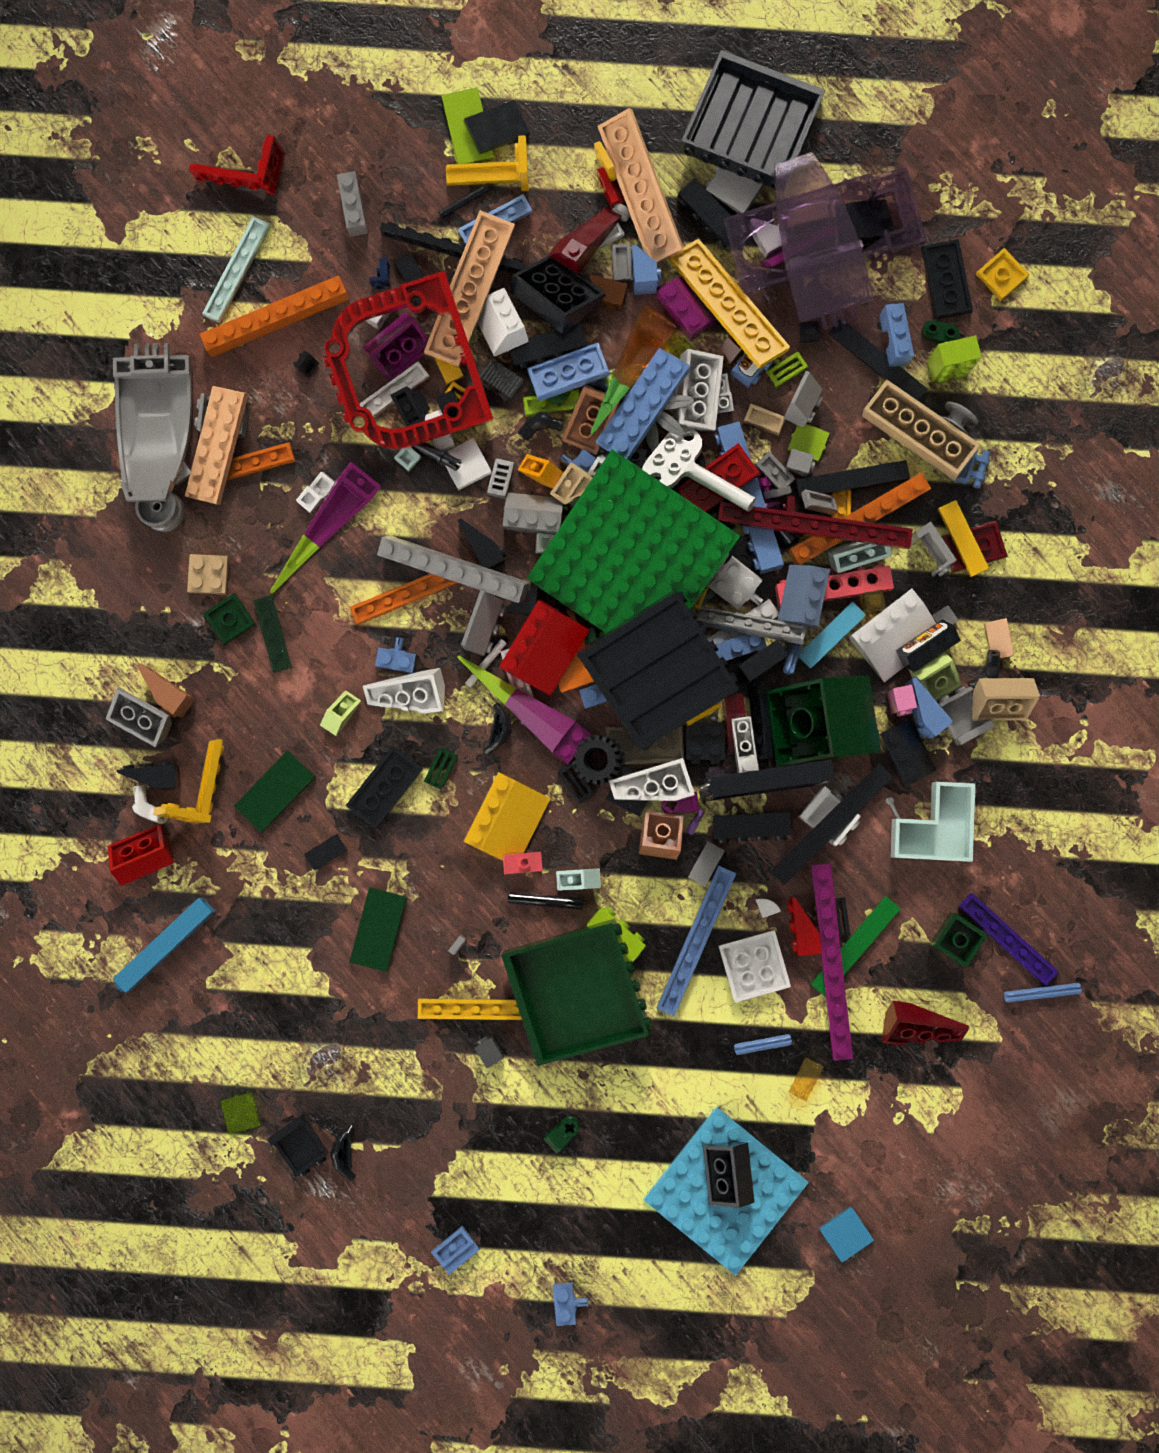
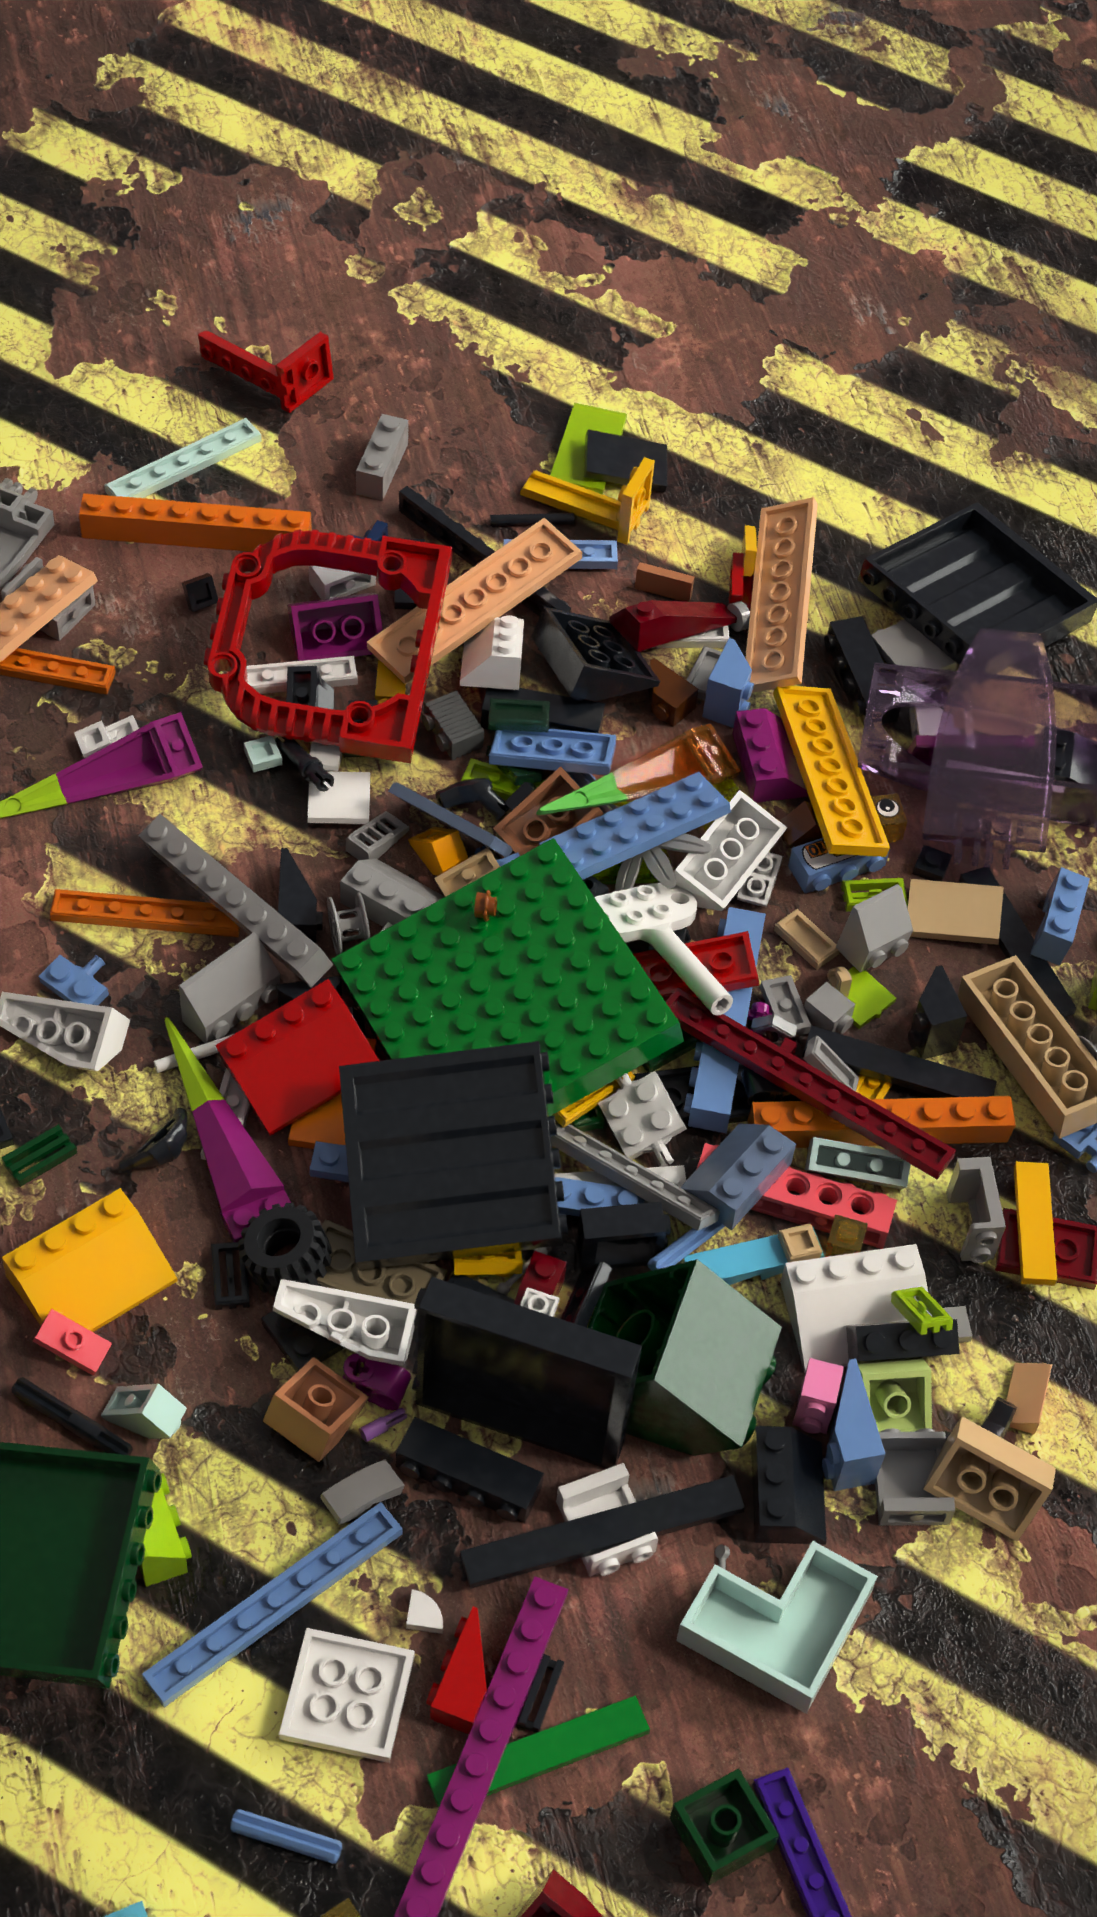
camera: 20 degrees right, 30 degrees down
none -> light grey piece [327,892,370,956]
none -> sand blue tile [388,782,513,857]
none -> dark orange plate [474,890,497,921]
none -> clear green tile [489,698,550,732]
none -> black tile [505,782,537,810]
none -> nougat tile [635,562,694,602]
none -> tan tile [778,1223,822,1262]
none -> tan tile [827,966,852,997]
none -> clear yellow brick [871,793,908,843]
none -> lime tile [891,1287,953,1335]
none -> tan tile [908,879,1004,945]
none -> black slope [908,965,967,1059]

